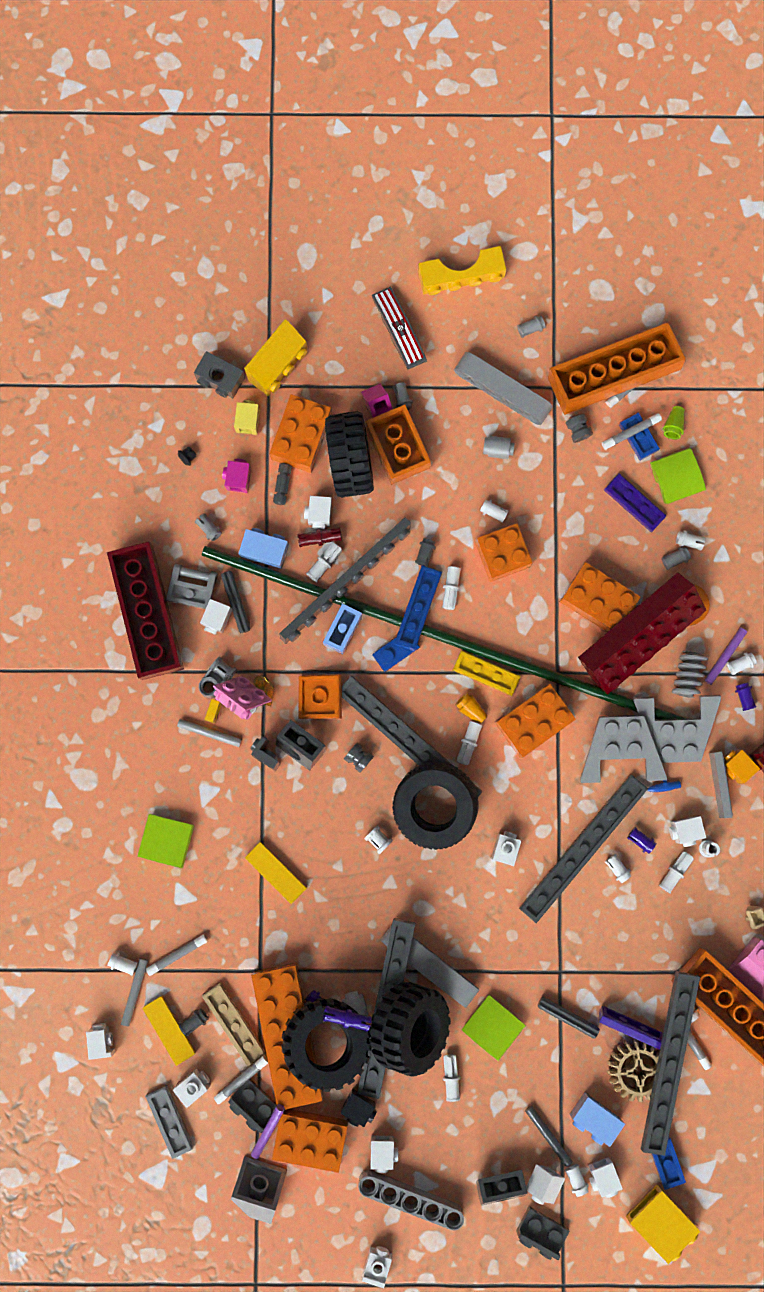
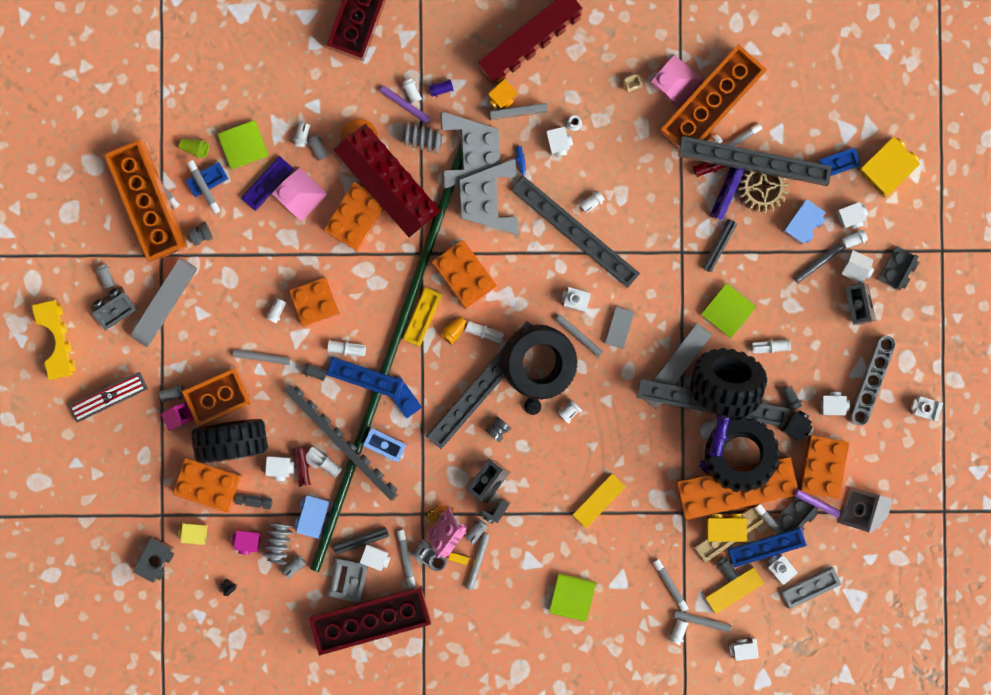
camera: 85 degrees left, 5 degrees up
yellow slope [244,319,308,396] -> none
orange tile [298,674,342,719] -> none
light grey brick [483,436,515,459] -> none
dark purple pin [627,827,657,854] -> none
white axle [659,852,694,894] -> none
none -> dark grey bracket [90,286,137,331]
none -> light grey bar [233,349,291,365]
none -> light grey piece [263,522,293,564]
none -> bright pink slope [272,168,328,222]
none -> light grey bar [397,530,416,588]
none -> light grey pin [465,519,488,545]
none -> black piece [524,398,541,415]
none -> light grey bar [555,315,603,357]
none -> light grey tile [605,307,634,349]
none -> dark red pin [693,162,726,178]
none -> yellow brick [707,514,747,542]
none -> blue tile [728,527,807,567]
none -> dark grey pin [781,386,802,411]

